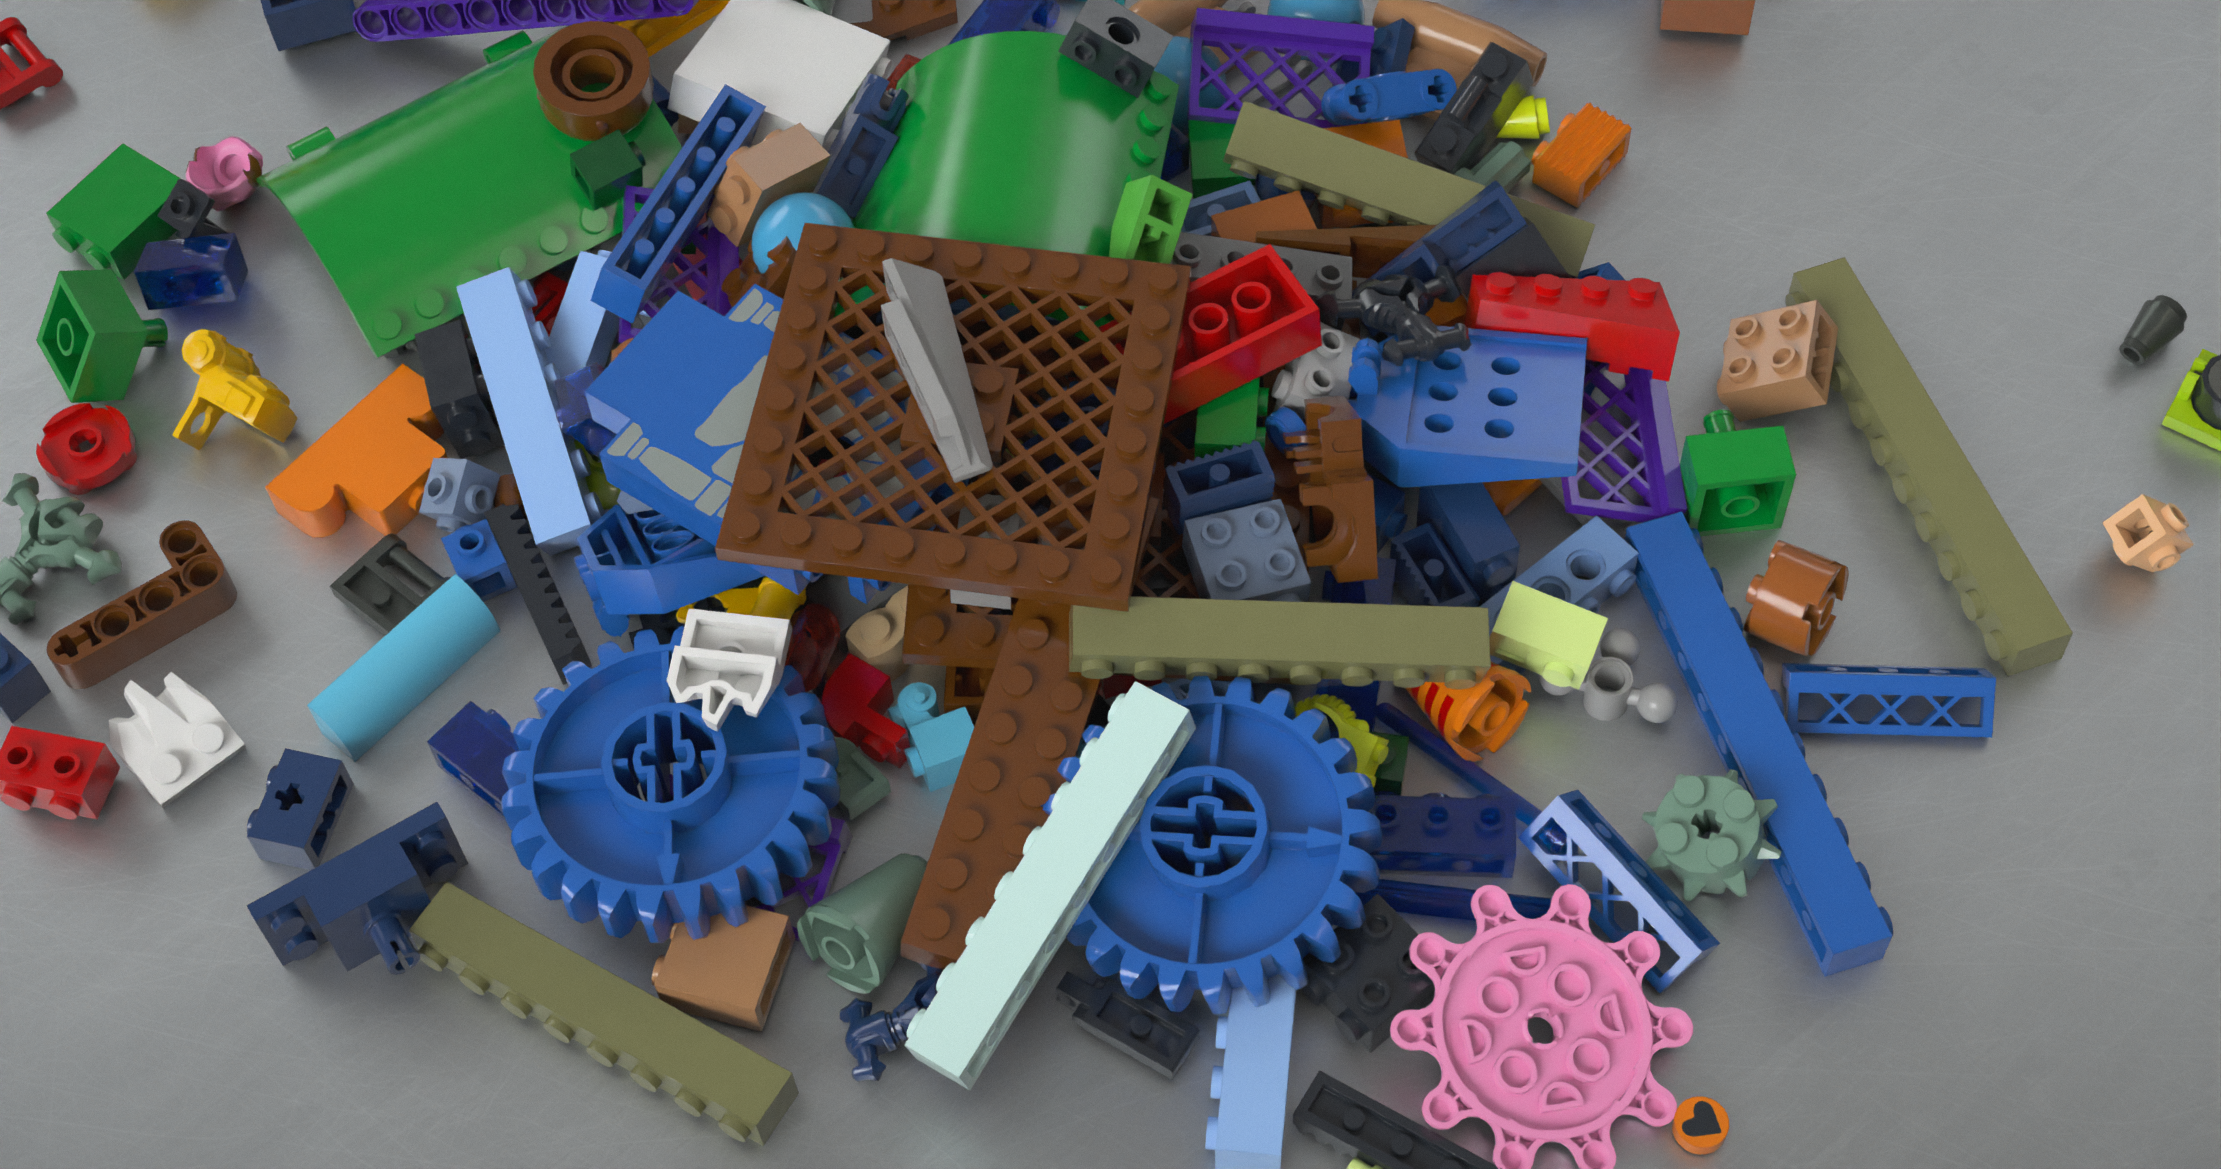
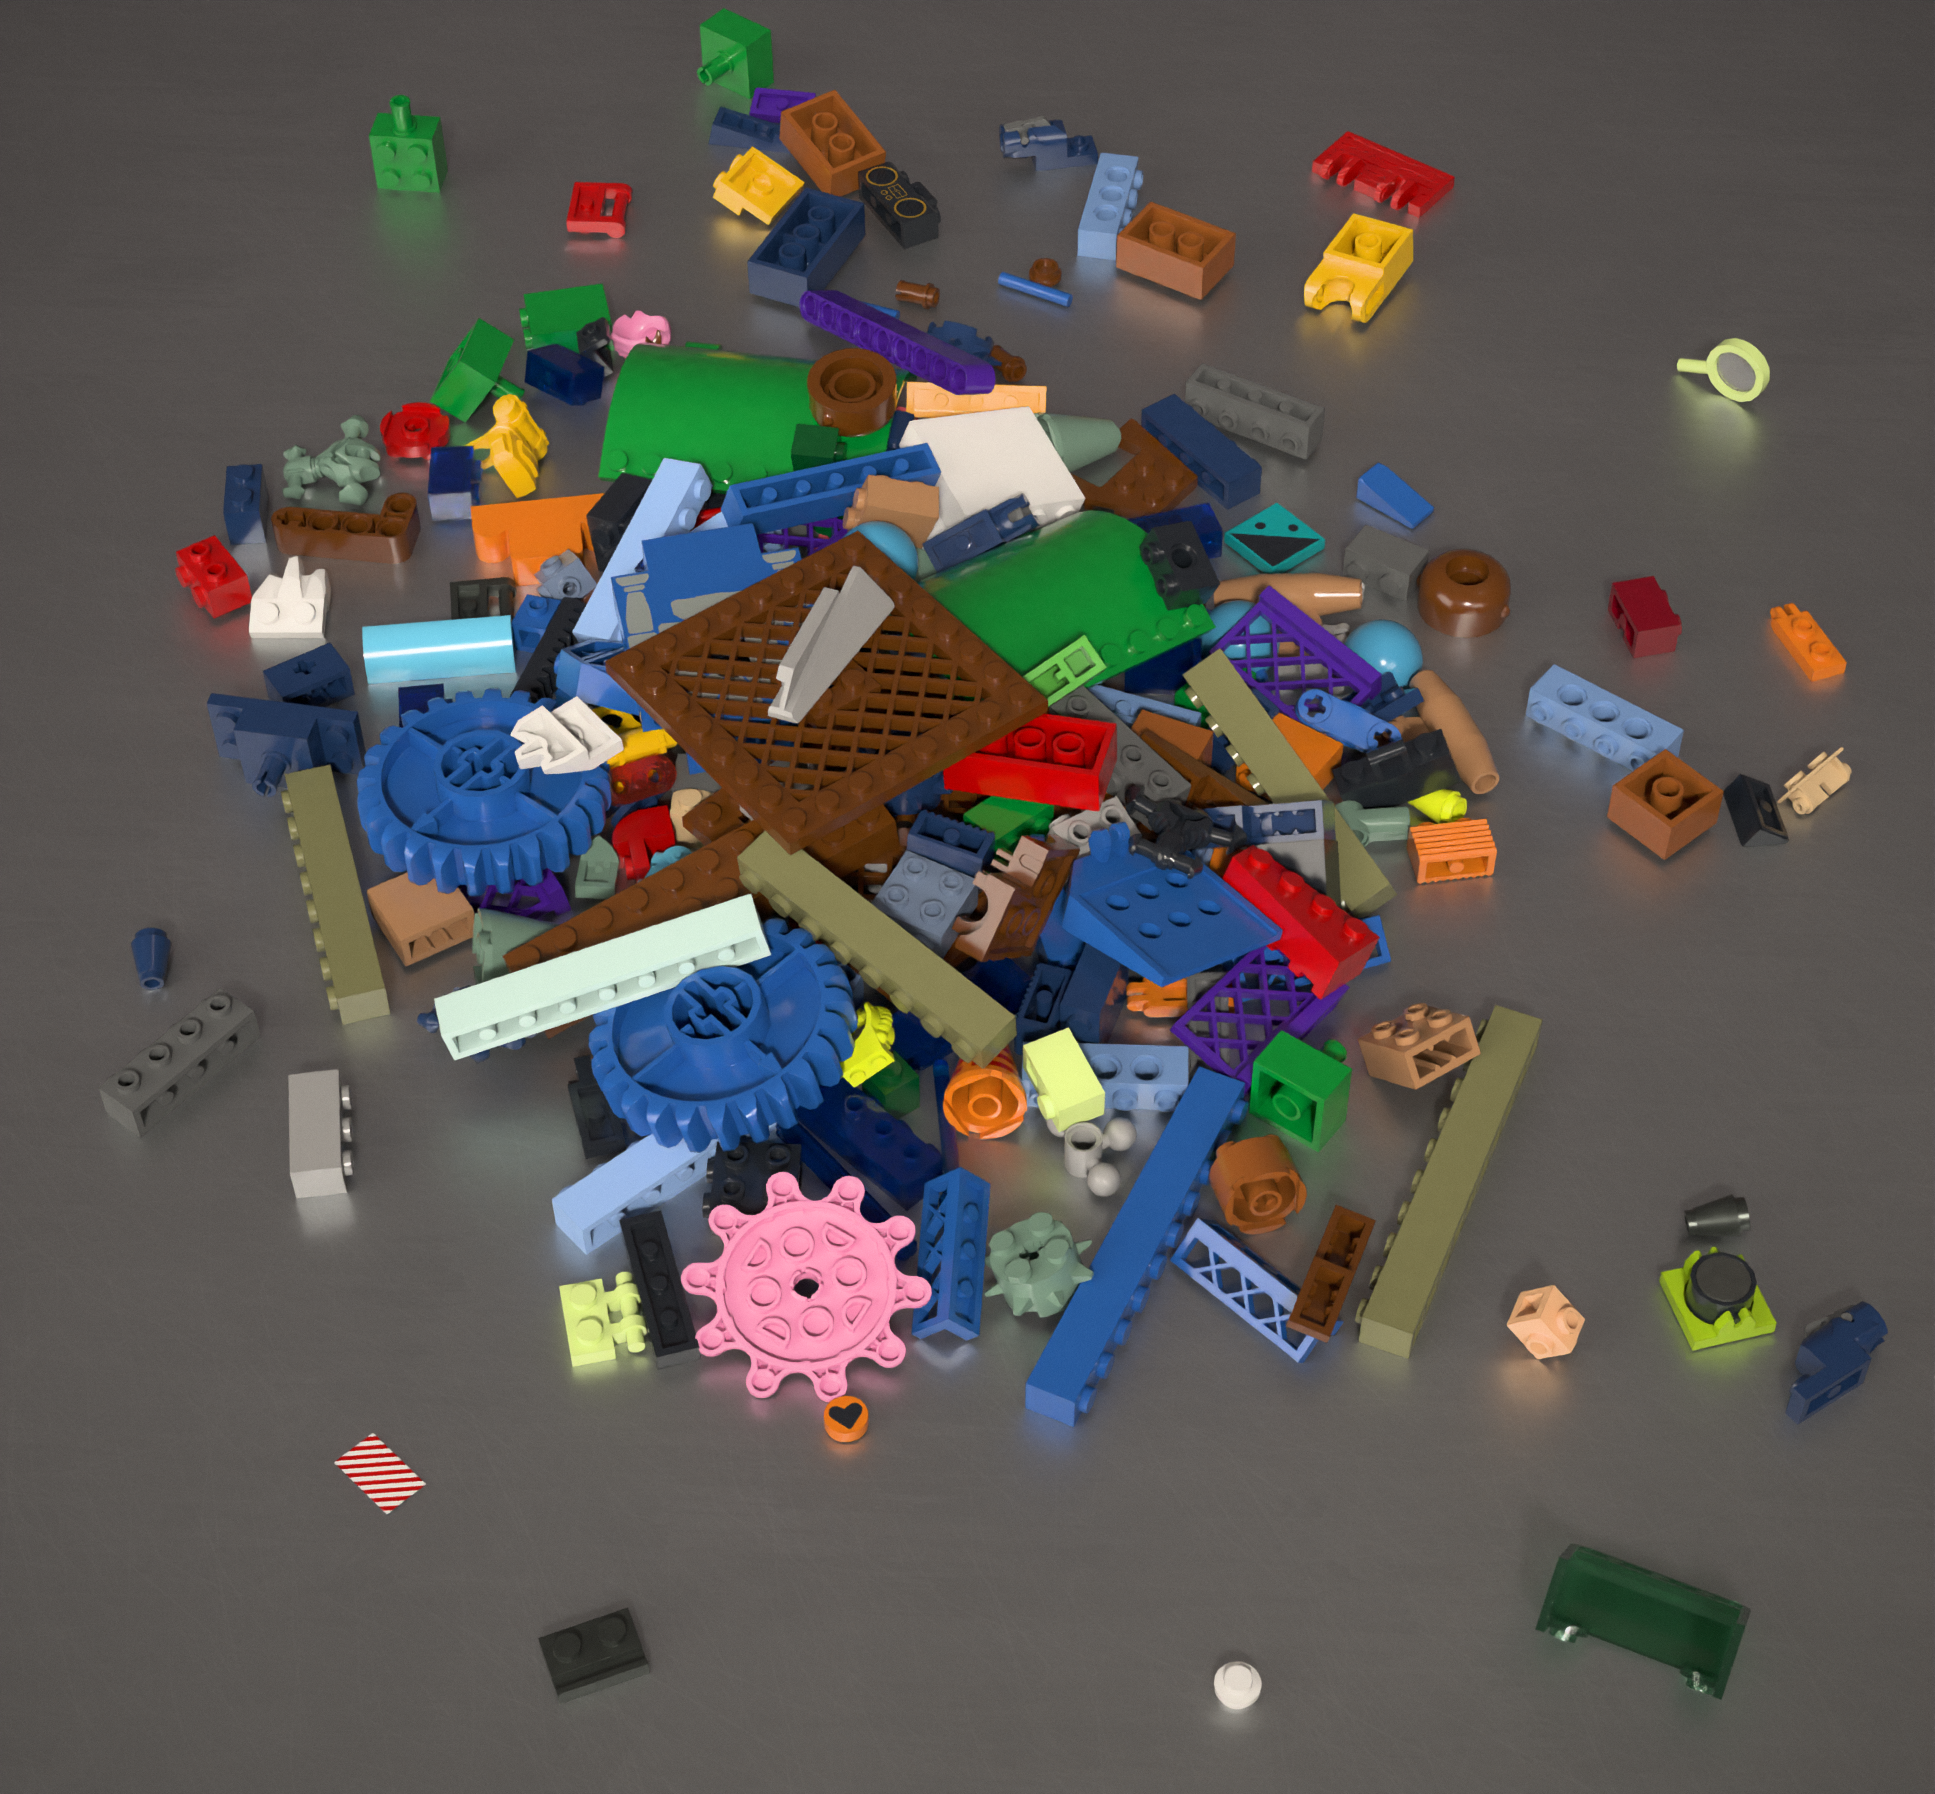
camera: 40 degrees right, 10 degrees down
none -> clear blue brick [428,446,483,521]
none -> reddish brown slope [1286,1205,1376,1343]

